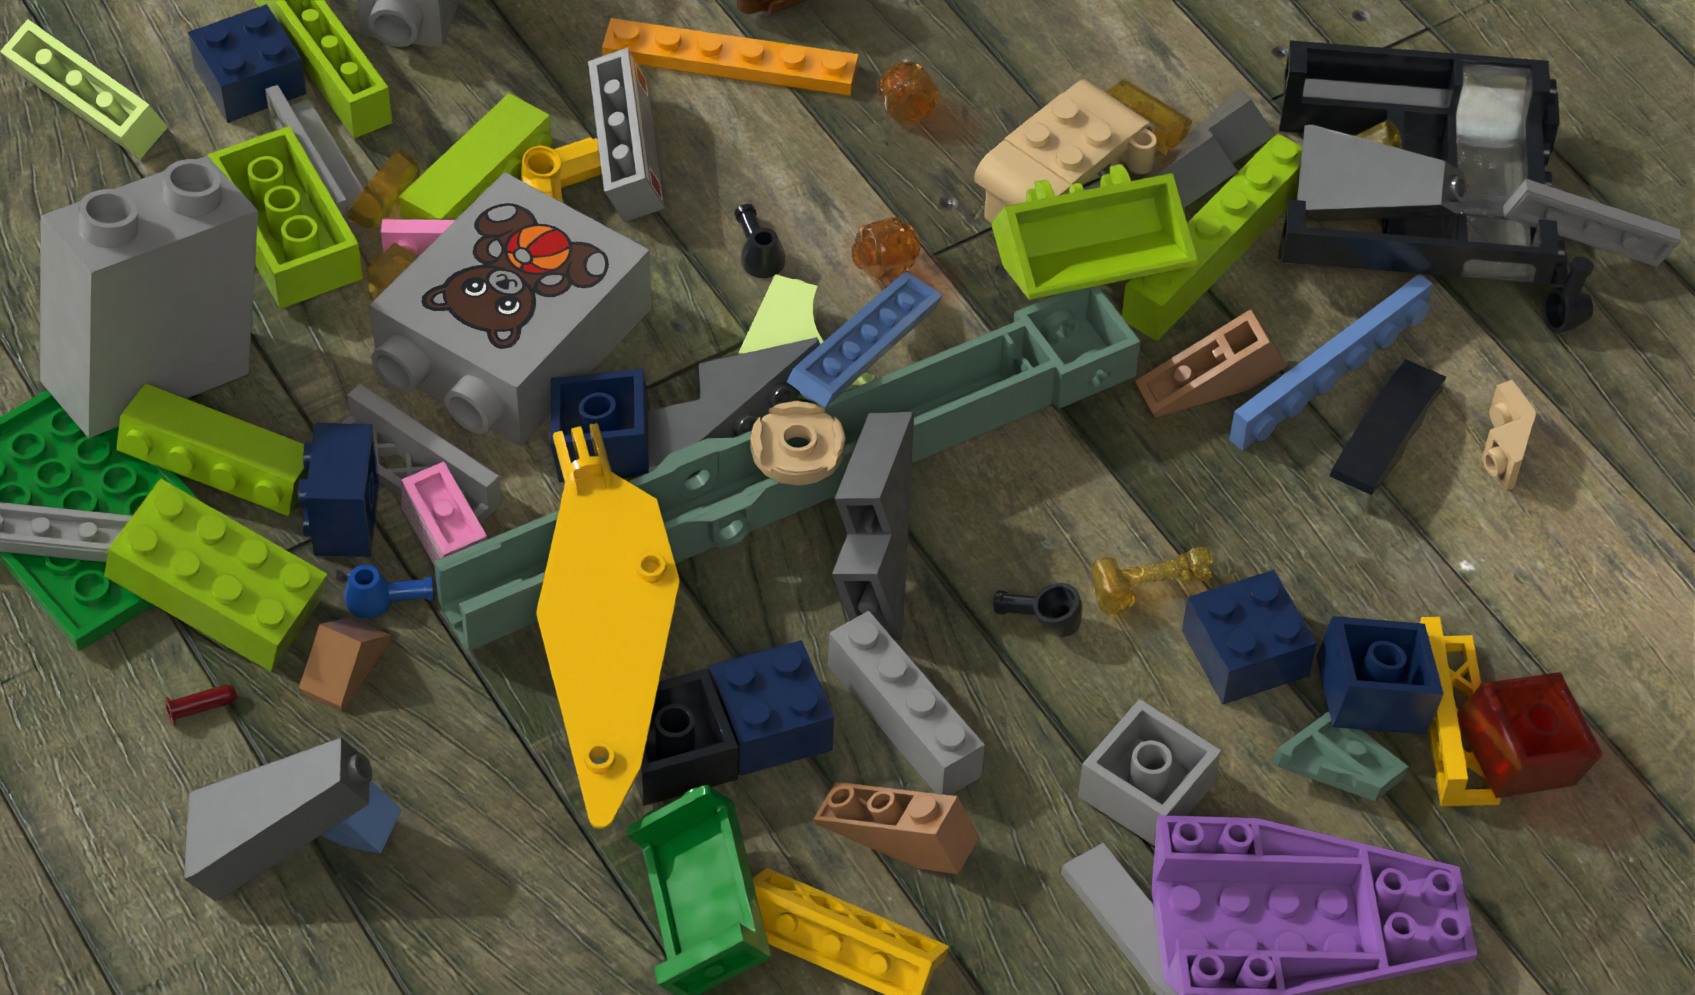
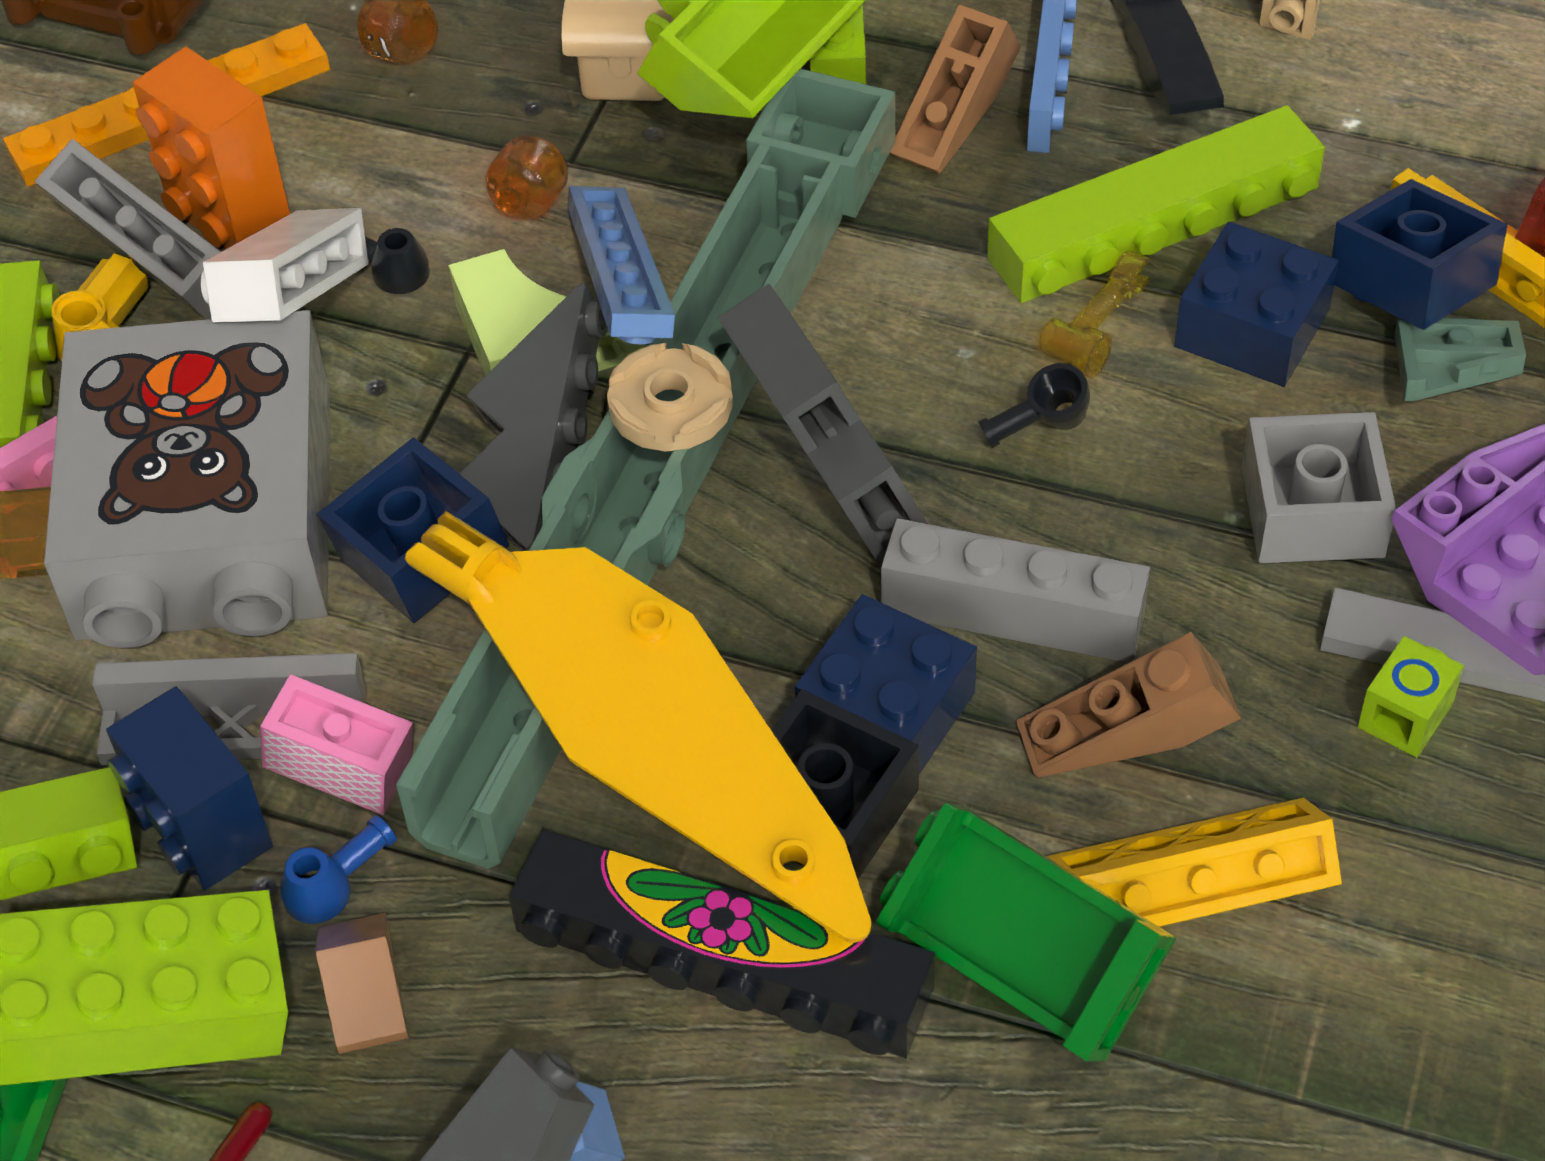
camera: 35 degrees left, 0 degrees up
none -> orange brick [132,46,290,249]
none -> white brick [201,208,369,323]
none -> black brick [509,829,935,1059]
none -> lime brick [987,105,1325,303]
none -> lime brick [1358,636,1464,758]

